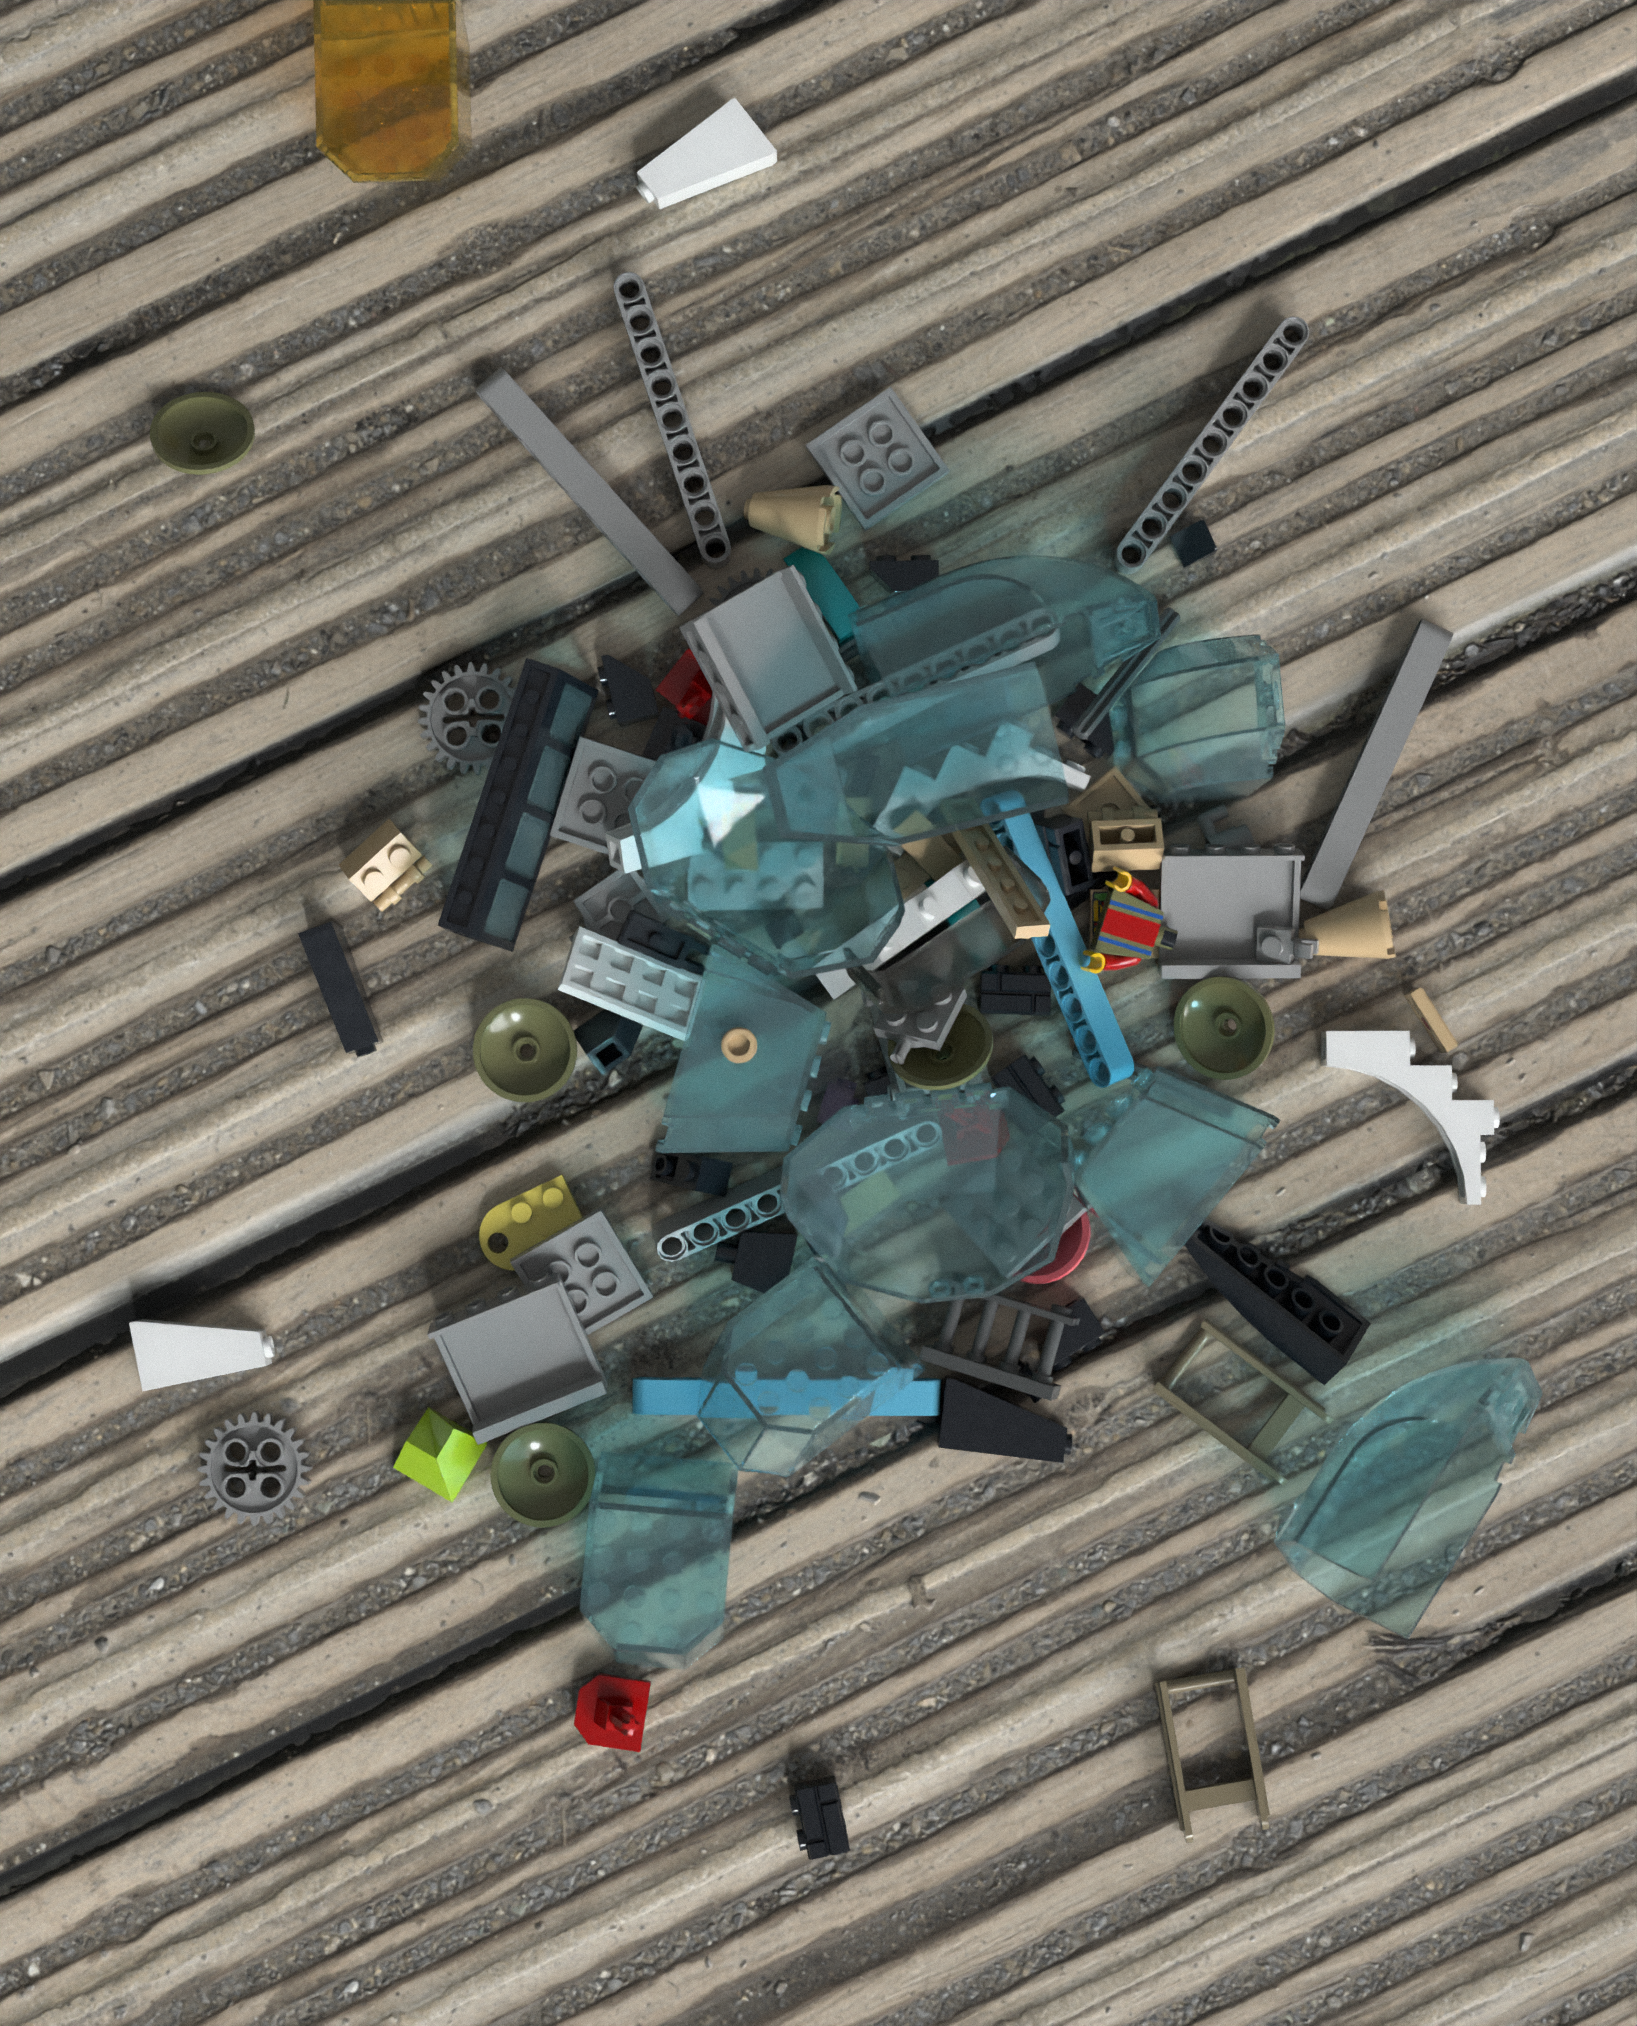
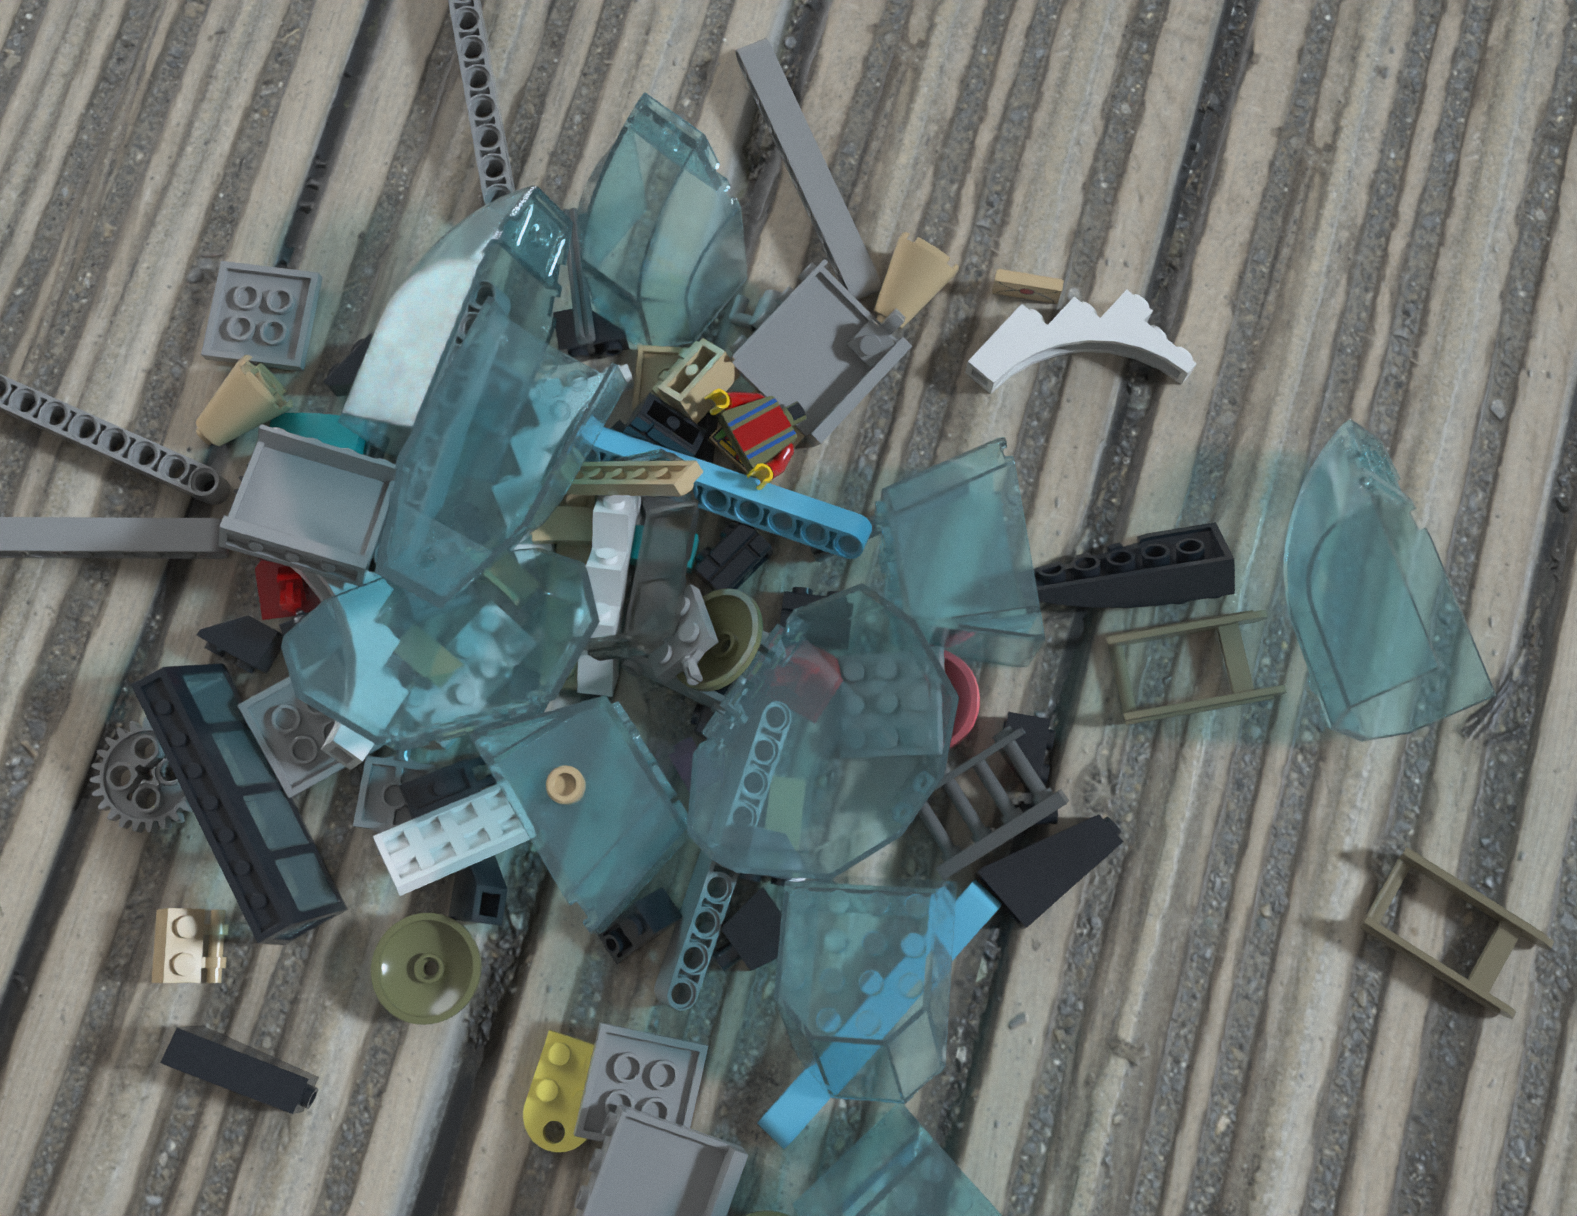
camera: 40 degrees left, 10 degrees down
black slope [1169,519,1217,568] -> none
olive dish [1174,976,1275,1080] -> none

